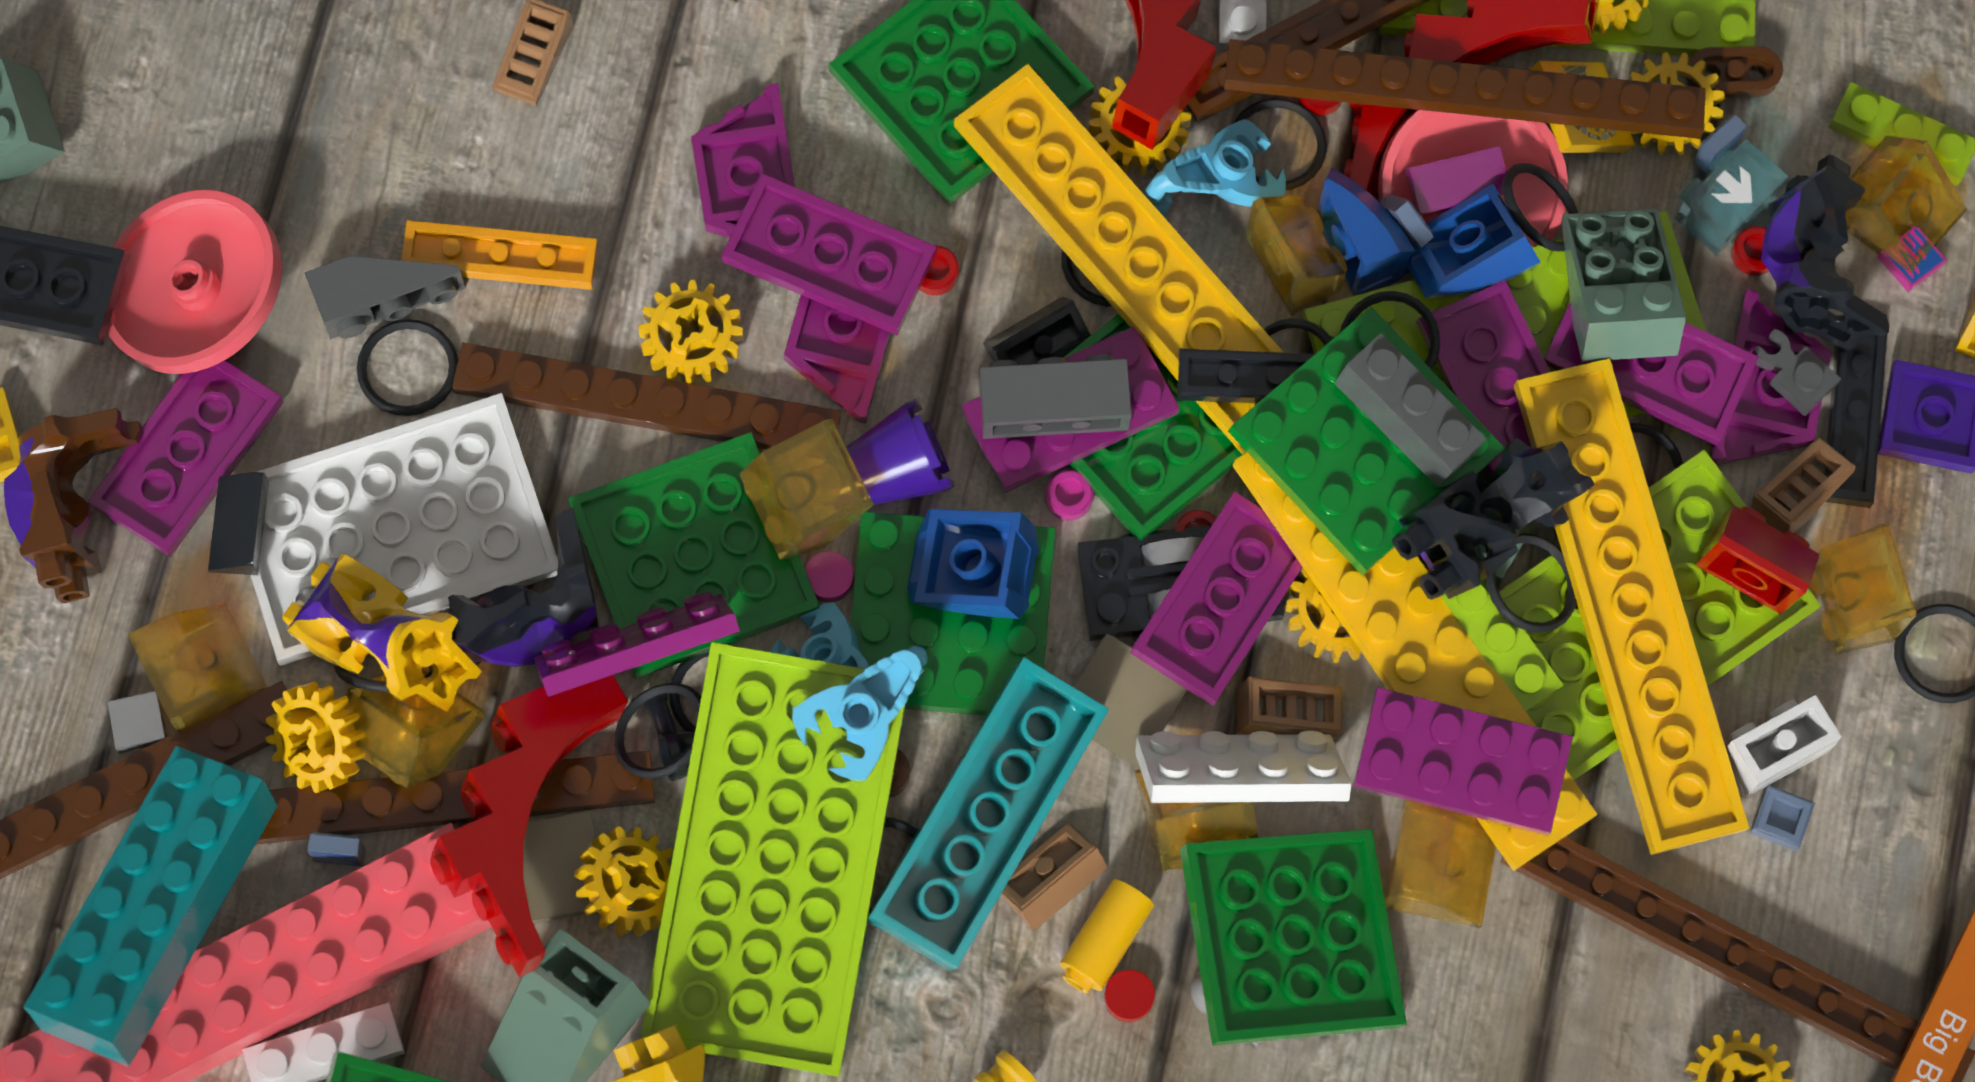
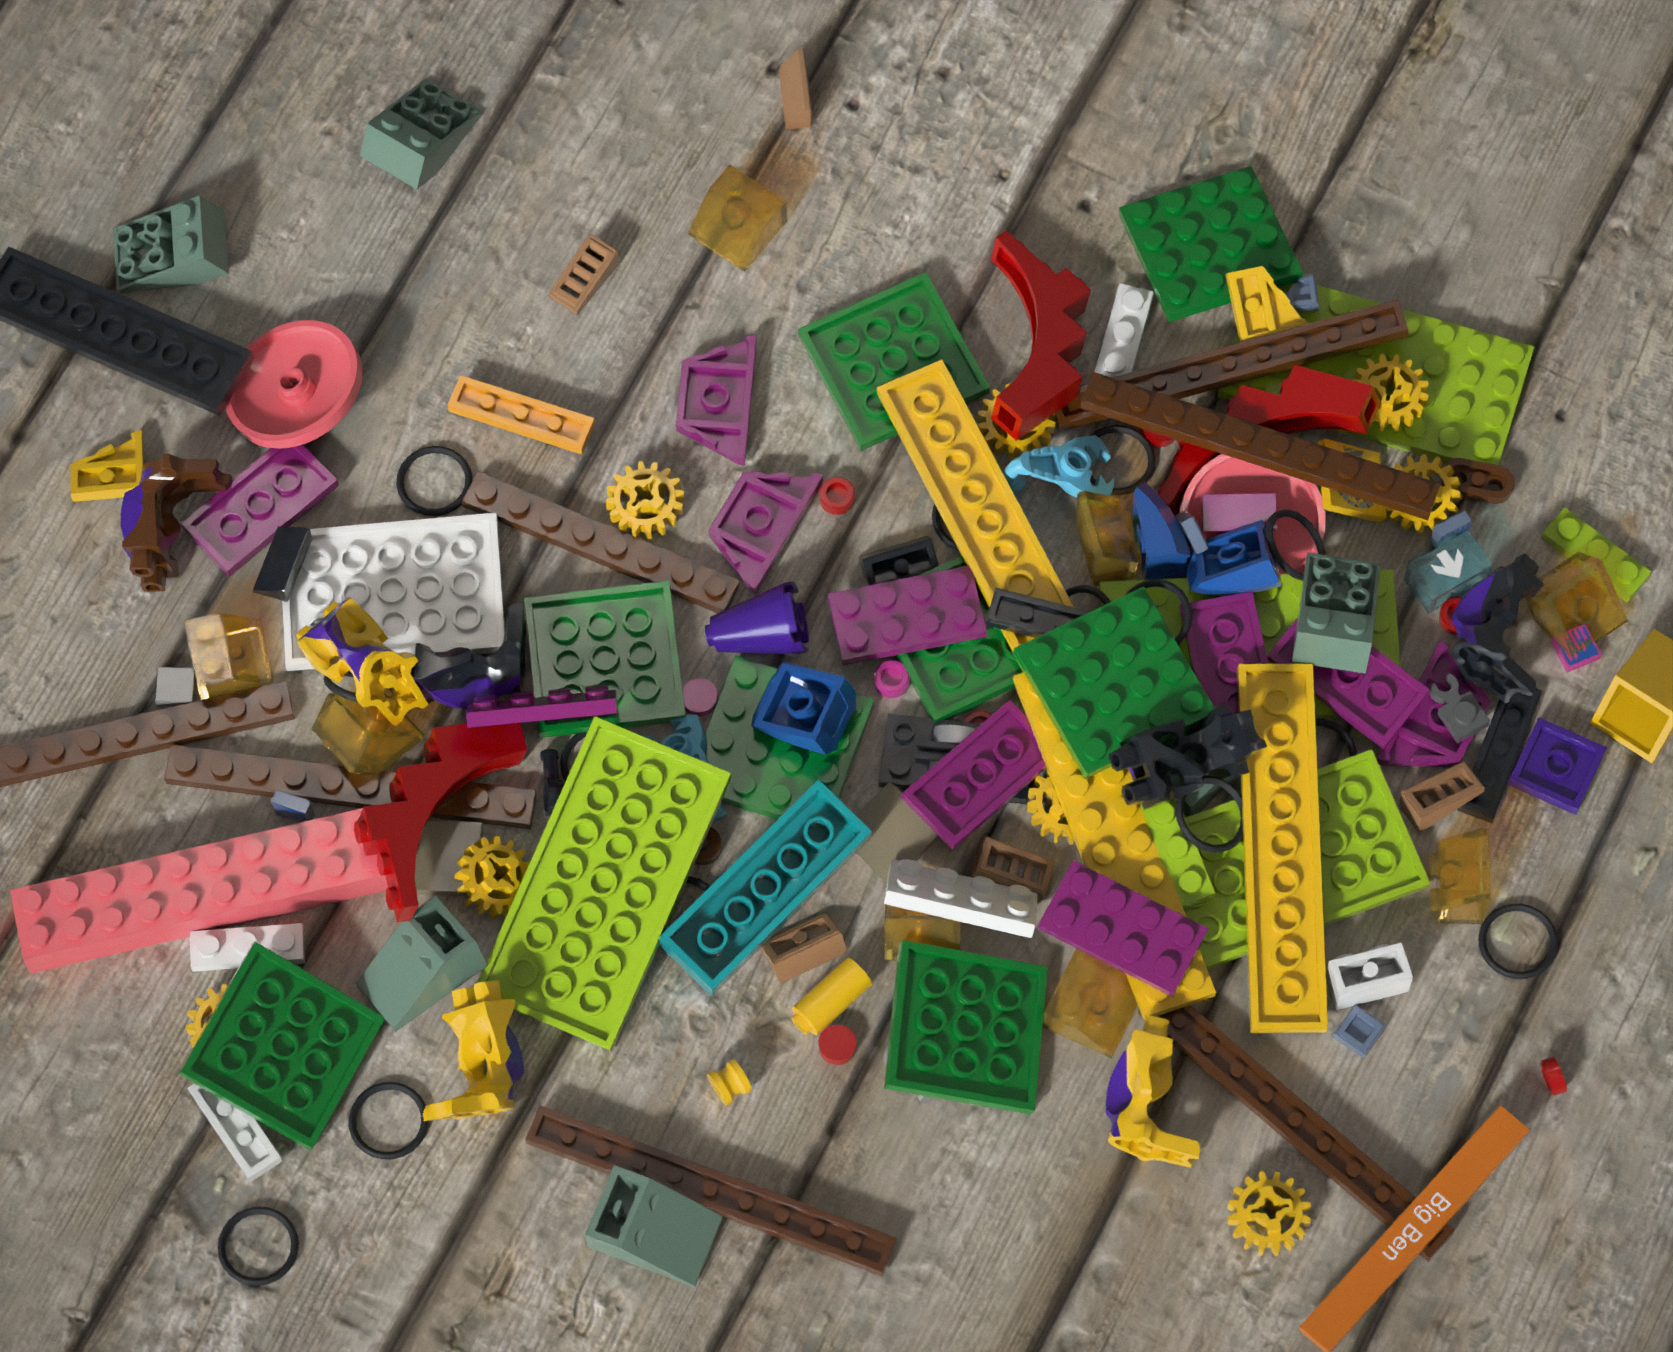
camera: 20 degrees right, 5 degrees down
teal brick [23,746,278,1066] -> none
yellow gear [266,682,366,793] -> none
dark grey slope [304,256,465,340] -> none
black tyre [614,683,702,779] -> none
magenta plate [721,173,937,335] -> none
clear yellow slope [739,418,874,560] -> none
medium azure animal [793,646,928,781] -> none
dark grey brick [979,354,1131,439] -> none
dark grey brick [1334,333,1487,488] -> none
red slope [1695,505,1820,614] -> none
none -> yellow hips [1105,1015,1201,1168]

